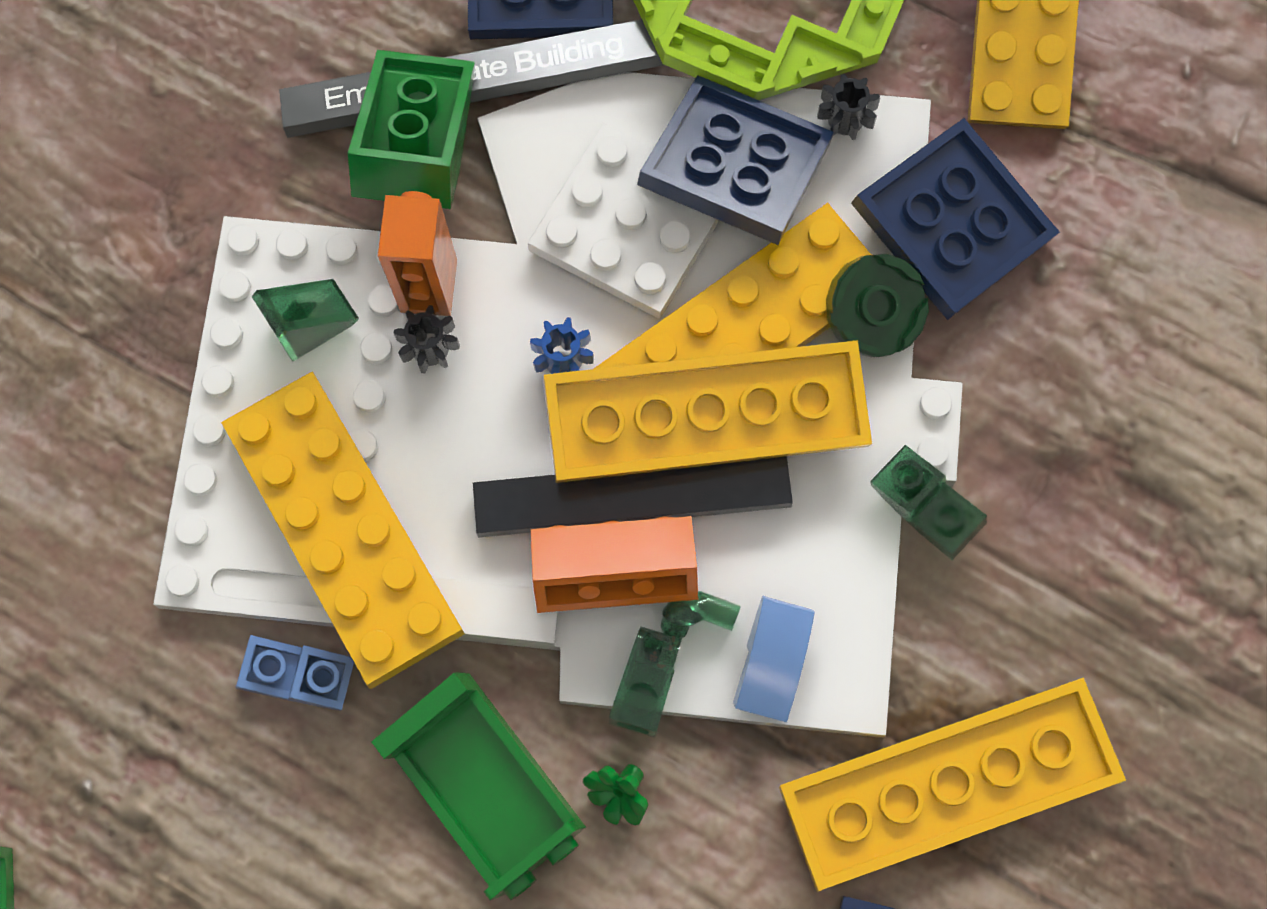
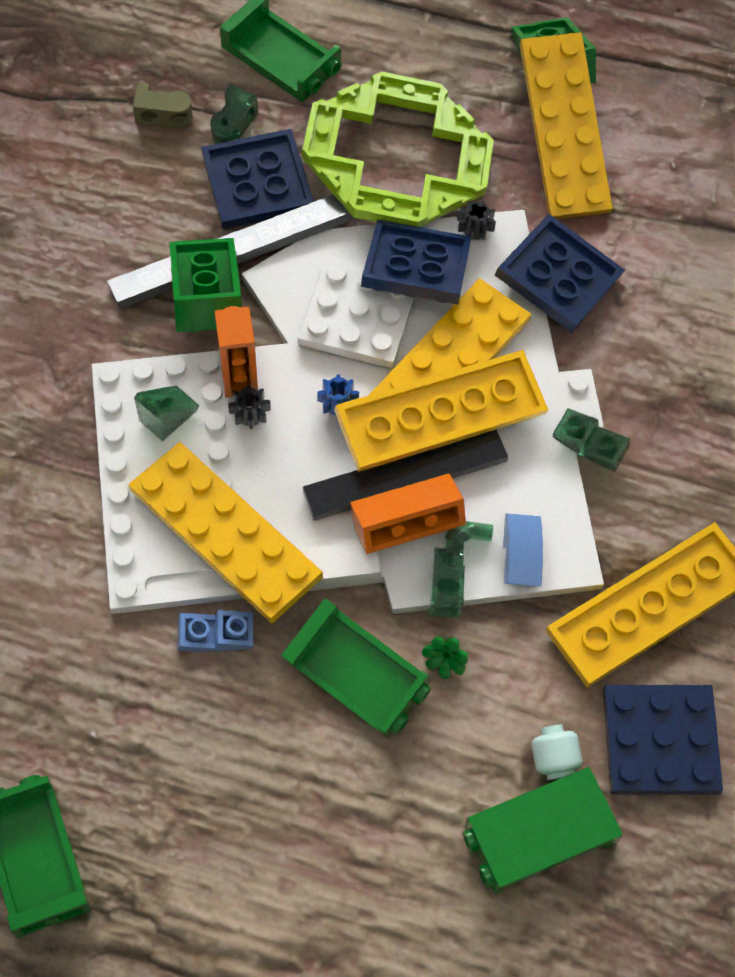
camera: 20 degrees left, 10 degrees down
dark green tile [826,254,929,357] -> none

